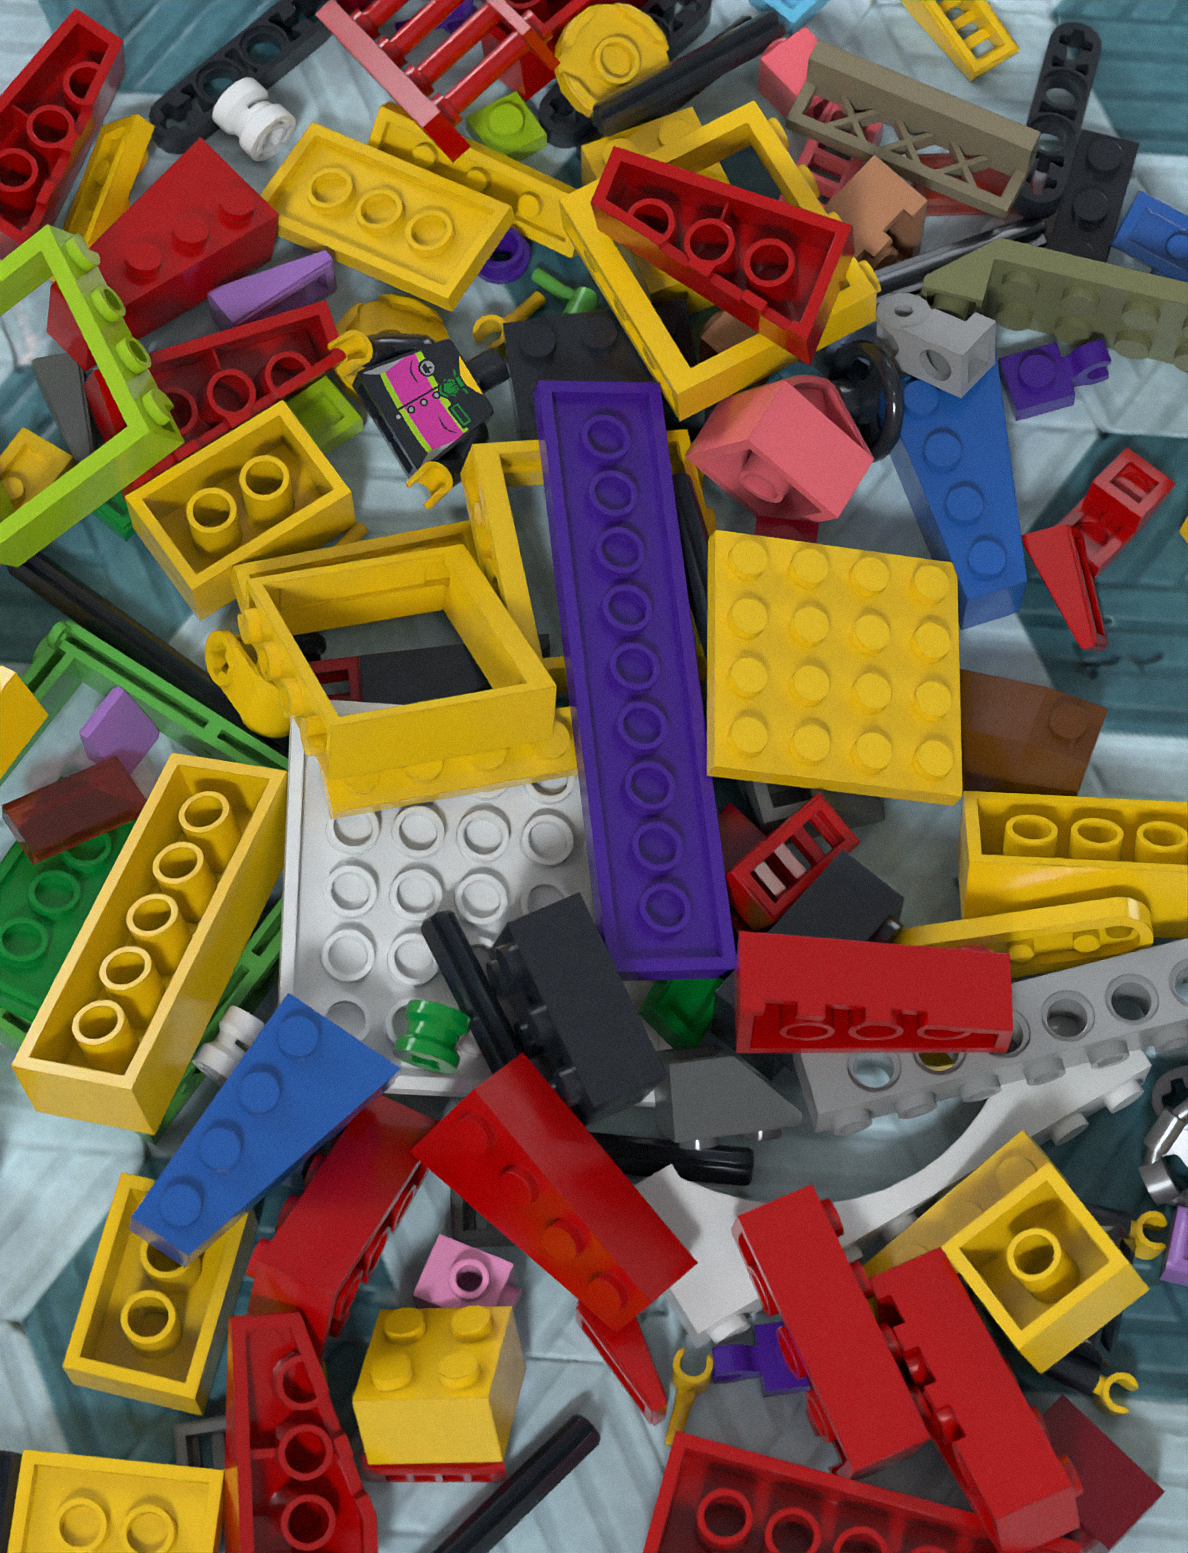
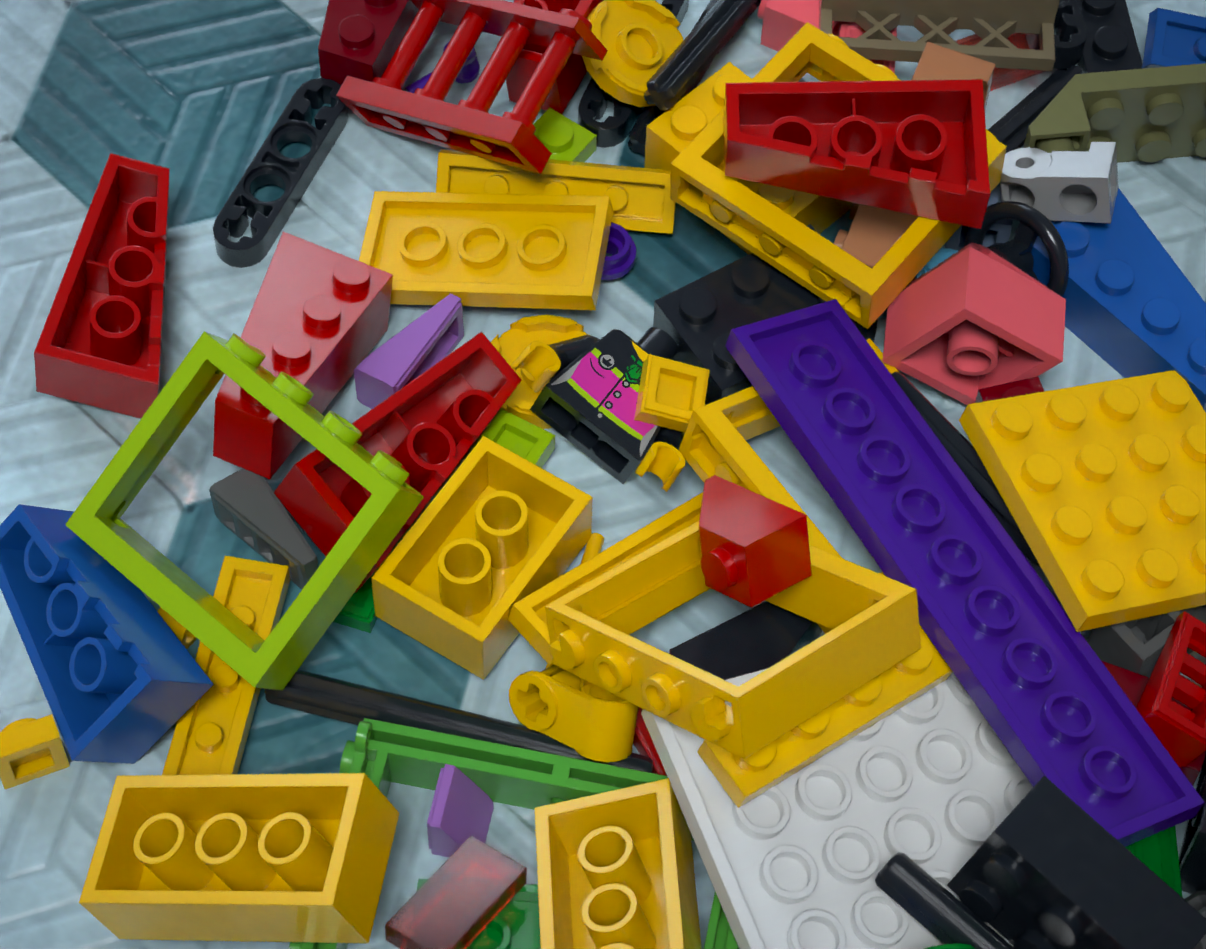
camera: 25 degrees left, 10 degrees down
yellow plate [49,114,155,282] -> none
white wheel [212,77,296,162] -> none
yellow hand [472,291,546,358] -> none
bright green hand [531,267,600,315] -> none
dark purple plate [998,340,1112,421] -> none
none -> yellow tile [634,354,710,433]
none -> red slope [699,475,812,607]

